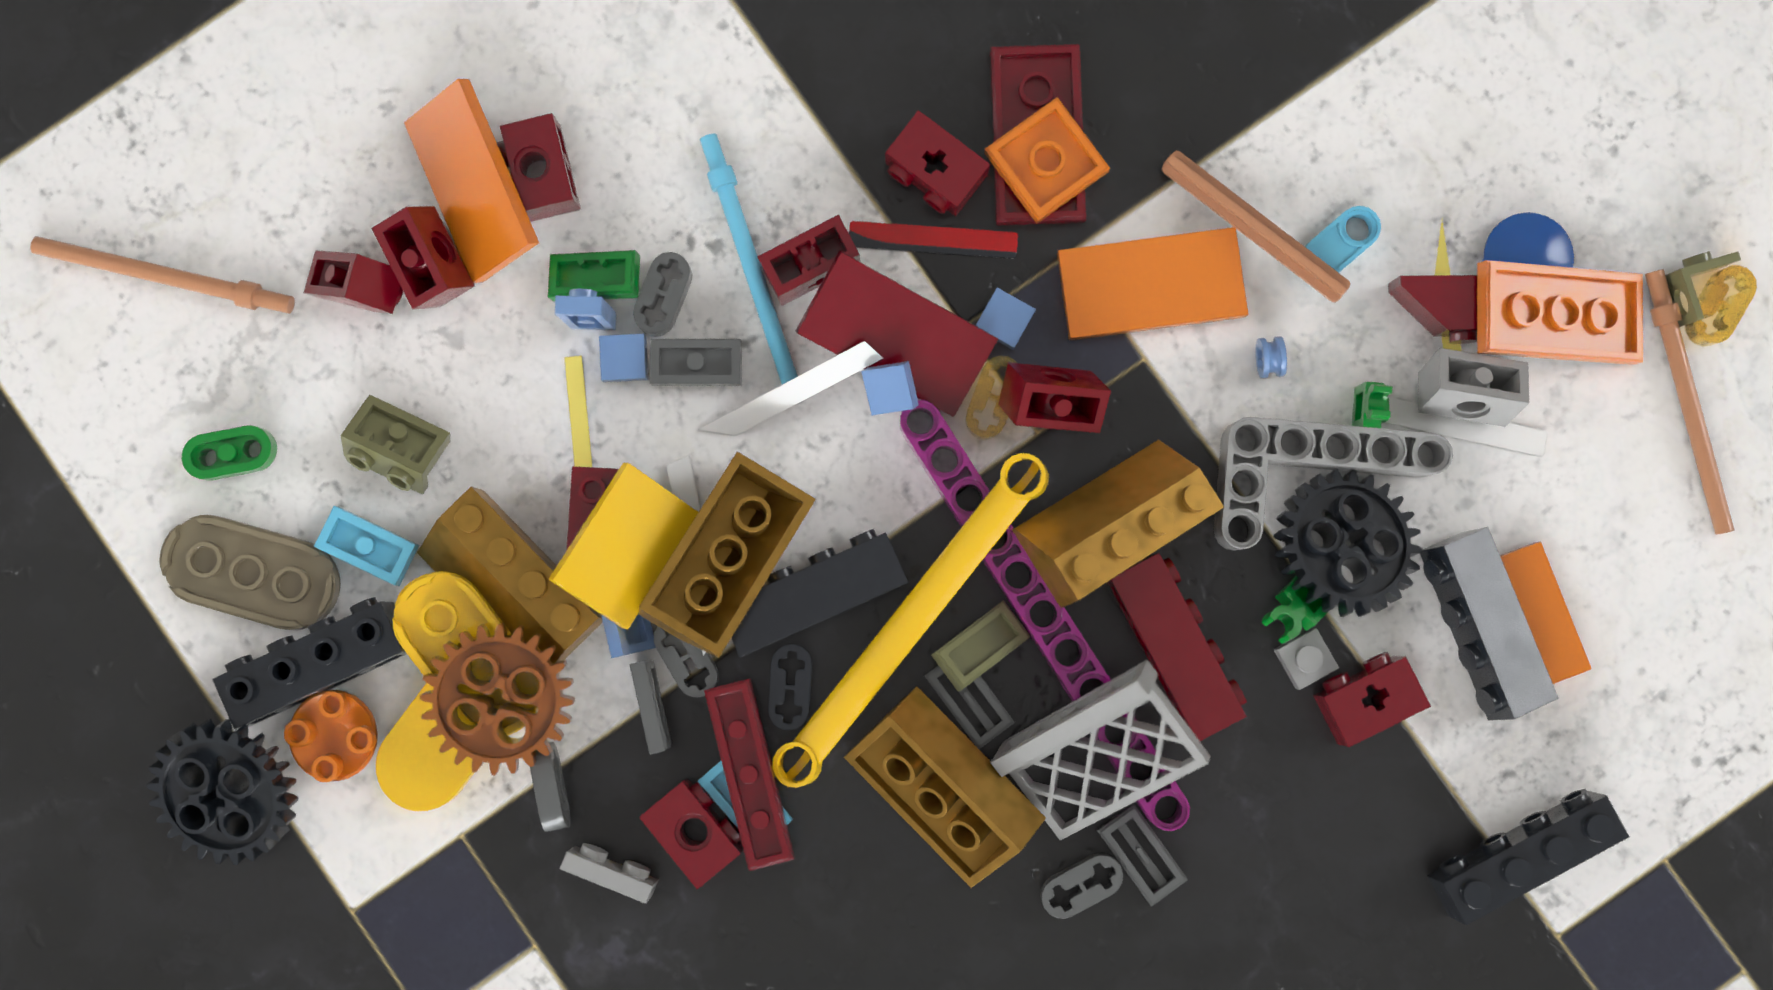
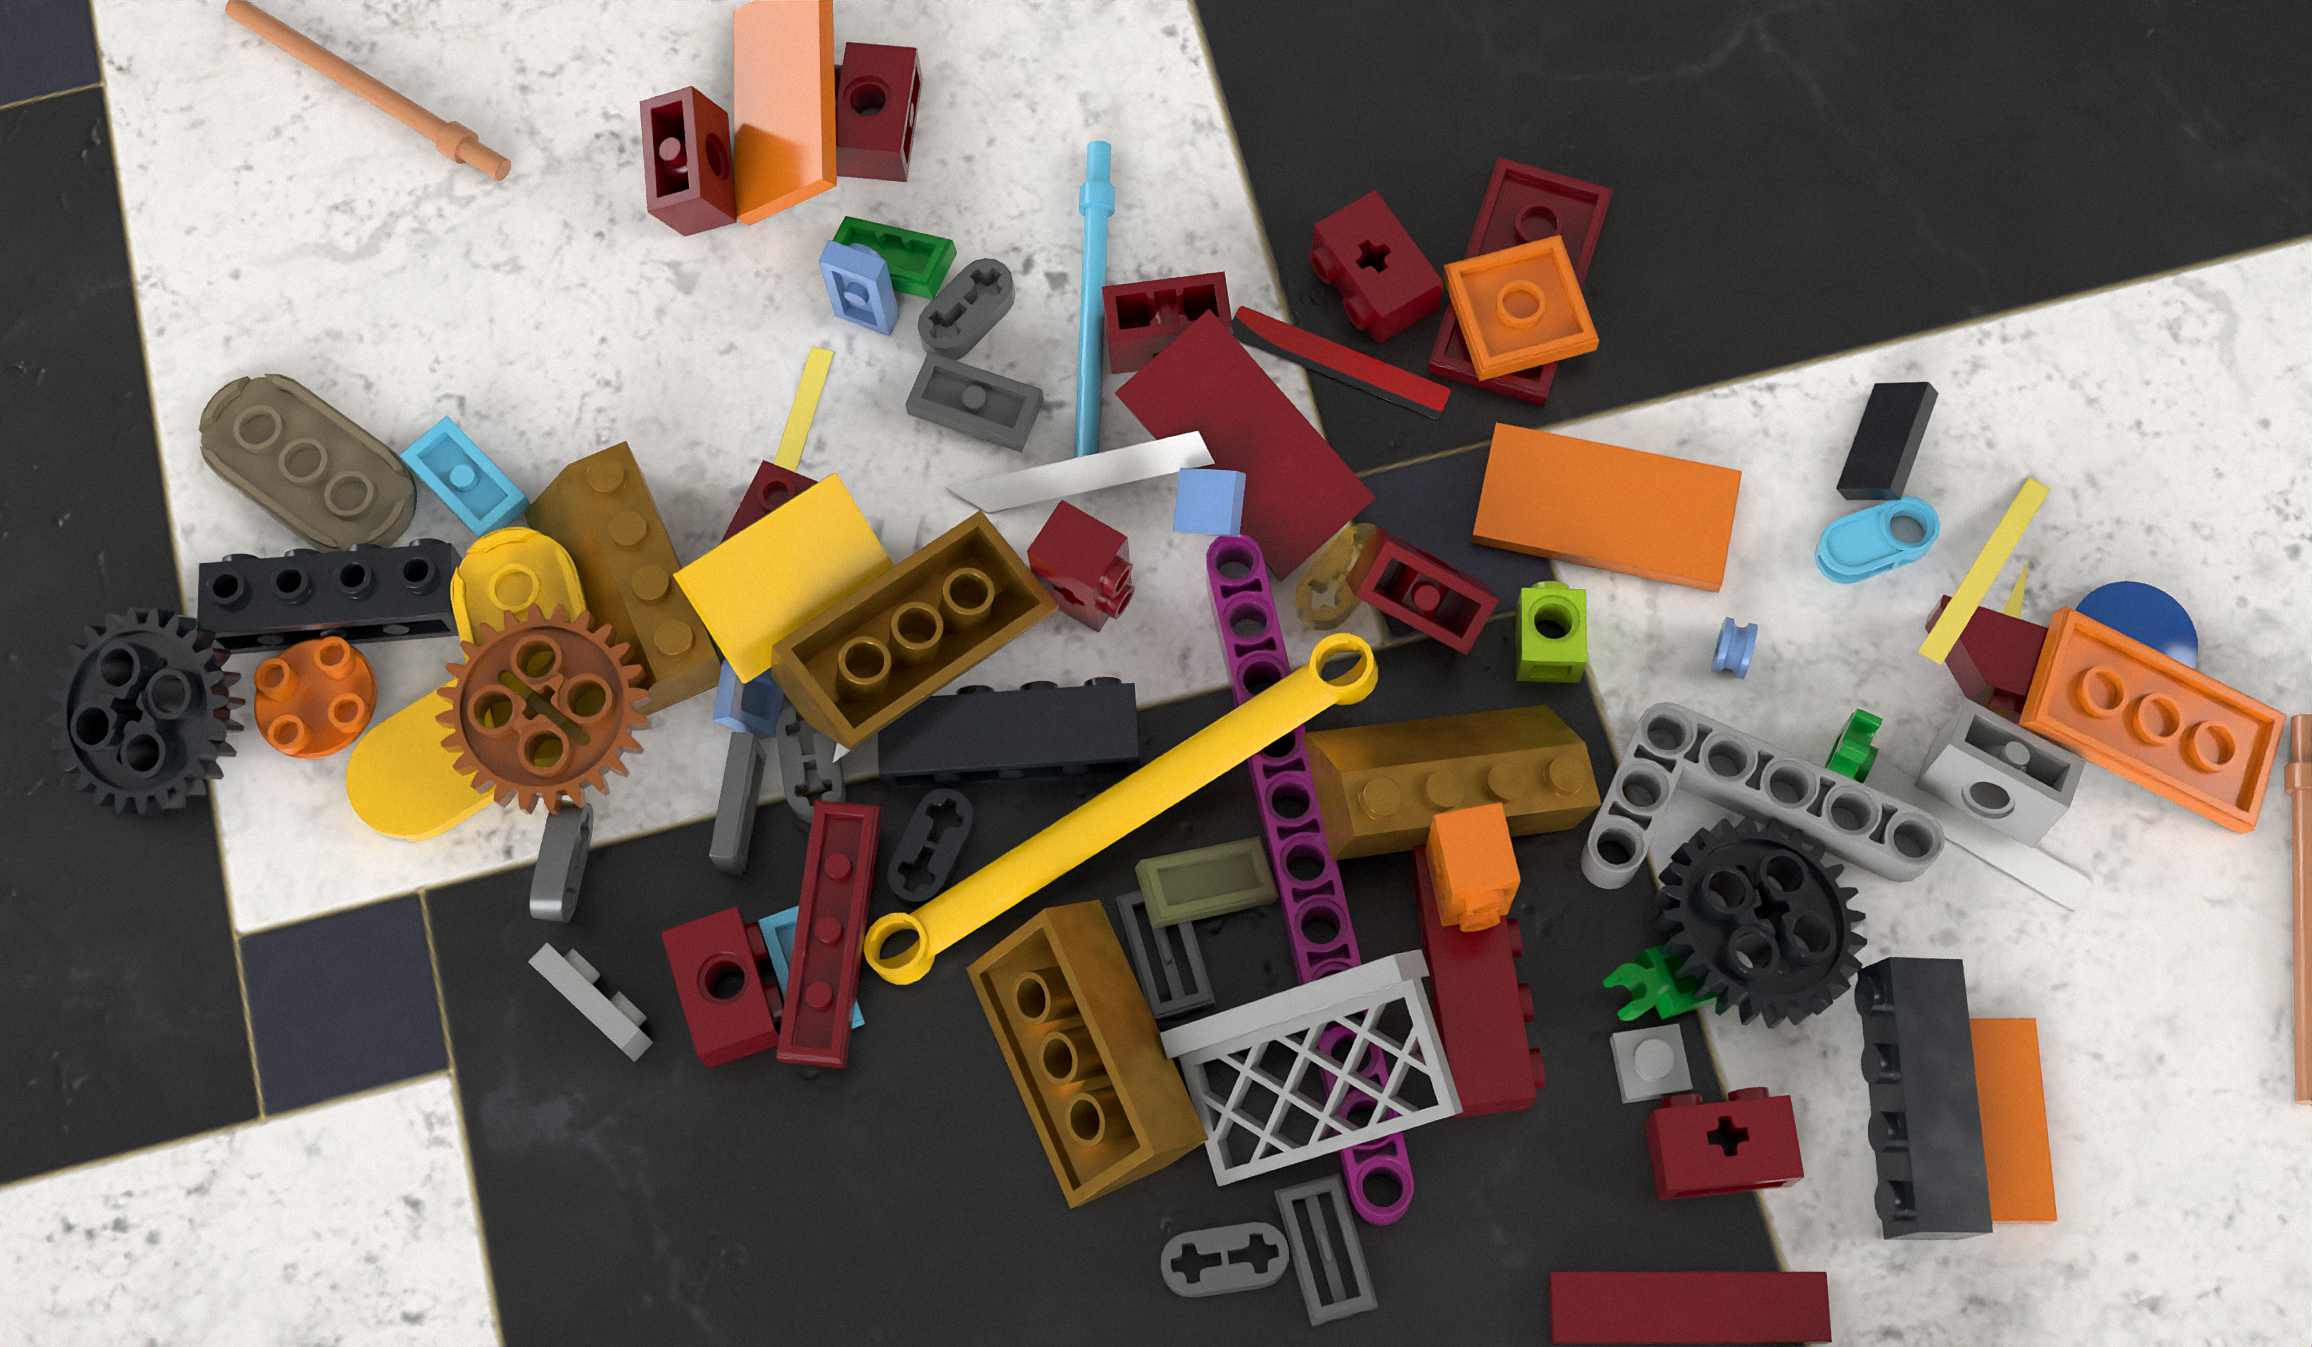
camera: 20 degrees right, 15 degrees down
green plate [181,425,277,480] -> none
dark red slope [303,250,403,314] -> none
olive bracket [341,394,450,494] -> none
medium blue tile [599,333,648,382] -> none
medium blue tile [976,288,1036,350] -> none
nougat axle [1162,151,1350,303] -> none
none -> dark red brick [1027,500,1135,633]
none -> orange brick [1425,802,1521,932]
none -> lime brick [1515,581,1587,683]
none -> dark red tile [1548,1272,1832,1344]
none -> black tile [1836,382,1939,500]
none -> light yellow sticker [1918,477,2051,665]

